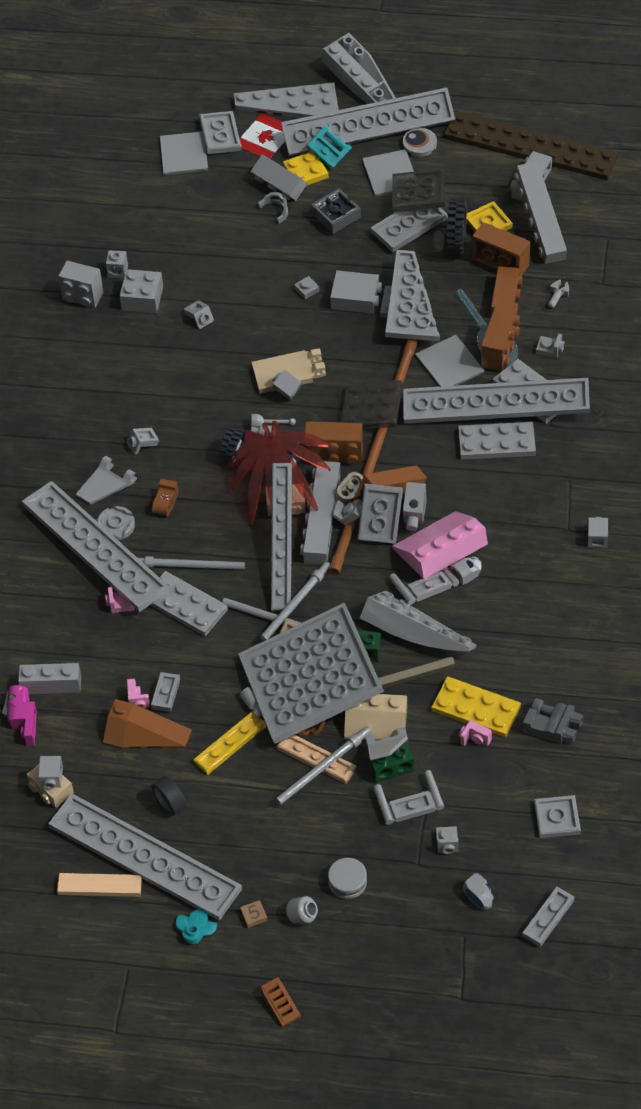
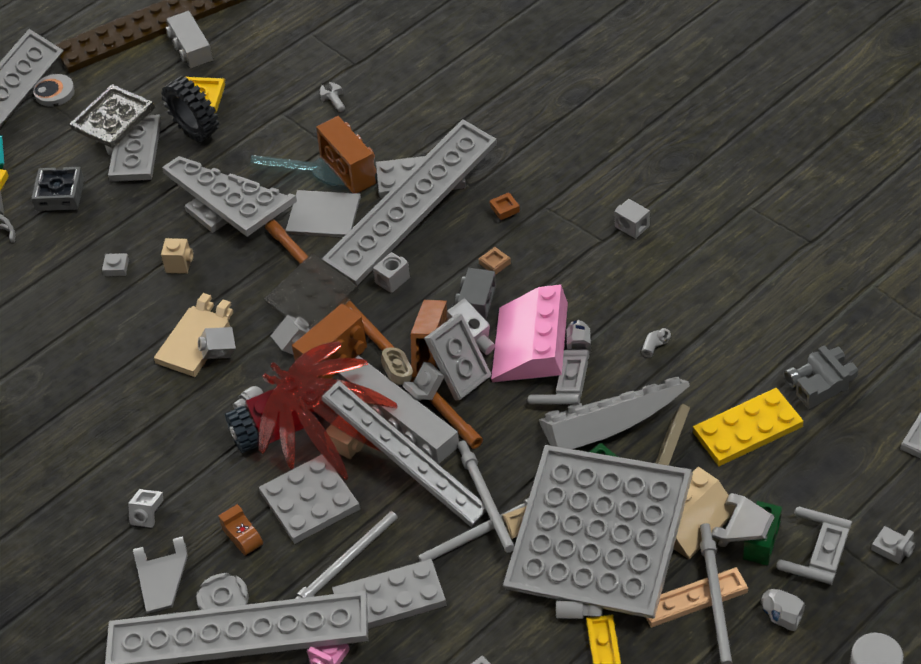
camera: 50 degrees left, 5 degrees down
light grey bracket [184,300,214,329] -> none
light grey hinge [251,414,296,429] -> none
light grey brick [330,270,382,314] -> none
light grey piece [363,149,419,197] -> none
light grey plate [459,422,536,460] -> none
bright pink bracket [459,720,492,746] -> none
dark orange brick [472,222,530,276] -> none
dark orange brick [491,266,523,317] -> none
light grey brick [514,161,567,264] -> none
light grey bracket [536,334,565,359] -> none
none -> tan brick [161,238,193,274]
none -> light grey plate [259,454,360,544]
none -> light grey brick [271,315,309,355]
none -> light grey brick [373,252,410,293]
none -> dark grey brick [455,268,496,320]
none -> medium nougat tile [479,247,511,275]
none -> dark orange plate [490,193,520,220]
none -> light grey arm [641,328,671,357]
none -> light grey rock [761,589,805,631]

